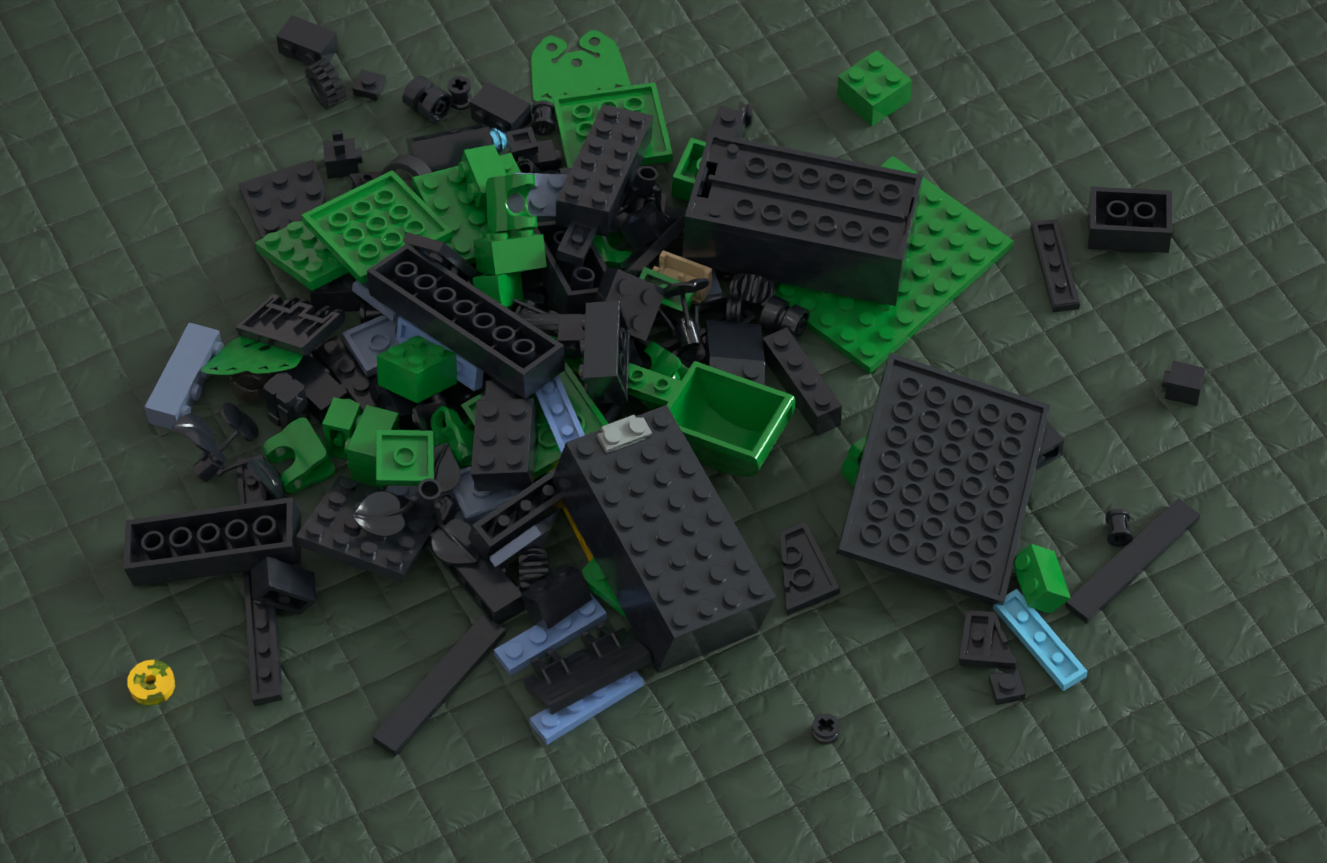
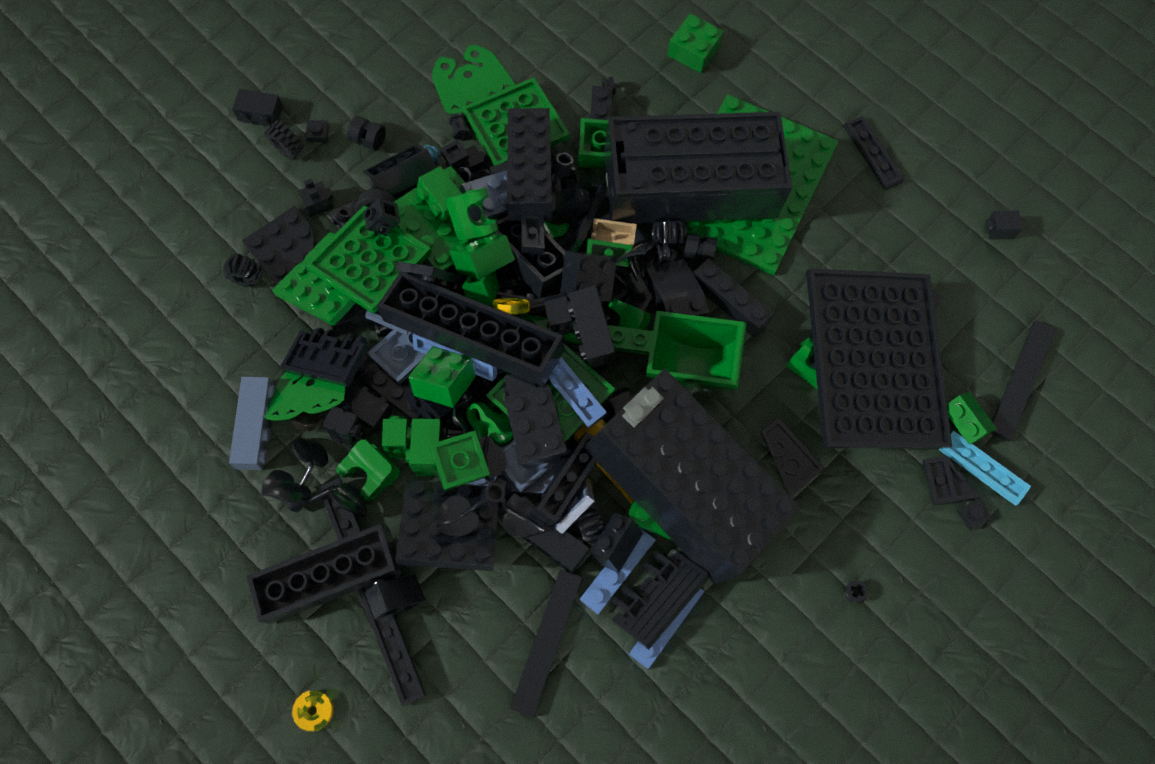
camera: 20 degrees left, 15 degrees up
black bush [448,76,472,110] -> none
black brick [470,82,532,136] -> none
black brick [1088,187,1172,253] -> none
black bush [1105,509,1133,546] -> none
none -> black gear [223,254,262,287]
none -> black brick [364,197,401,236]
none -> piece [493,298,530,314]

